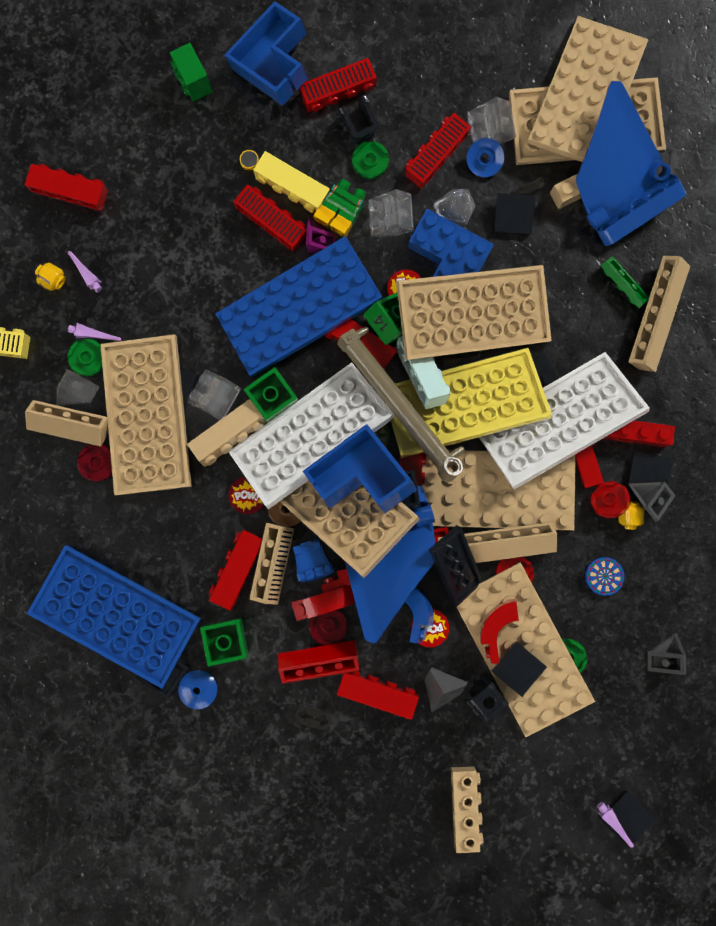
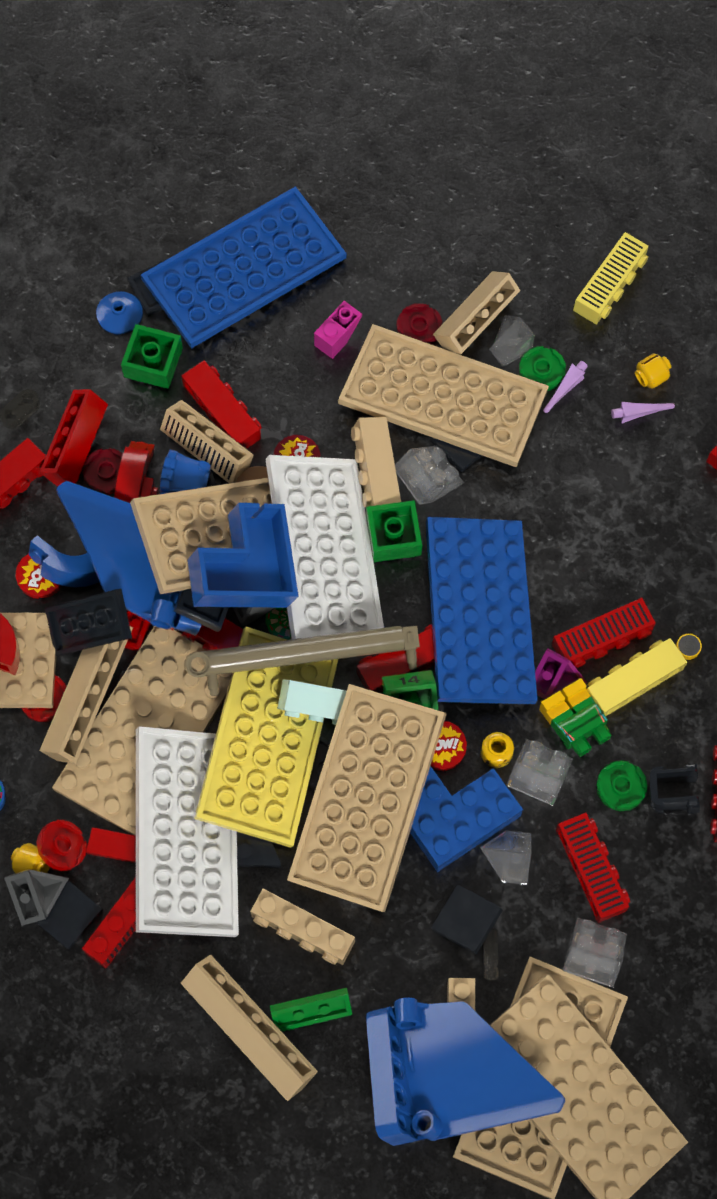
camera: 120 degrees right, 15 degrees down
blue dish [467,138,504,177] -> none
none -> tan brick [250,888,355,965]
none -> dark pink slope [314,301,362,359]
none -> yellow head [480,732,514,768]

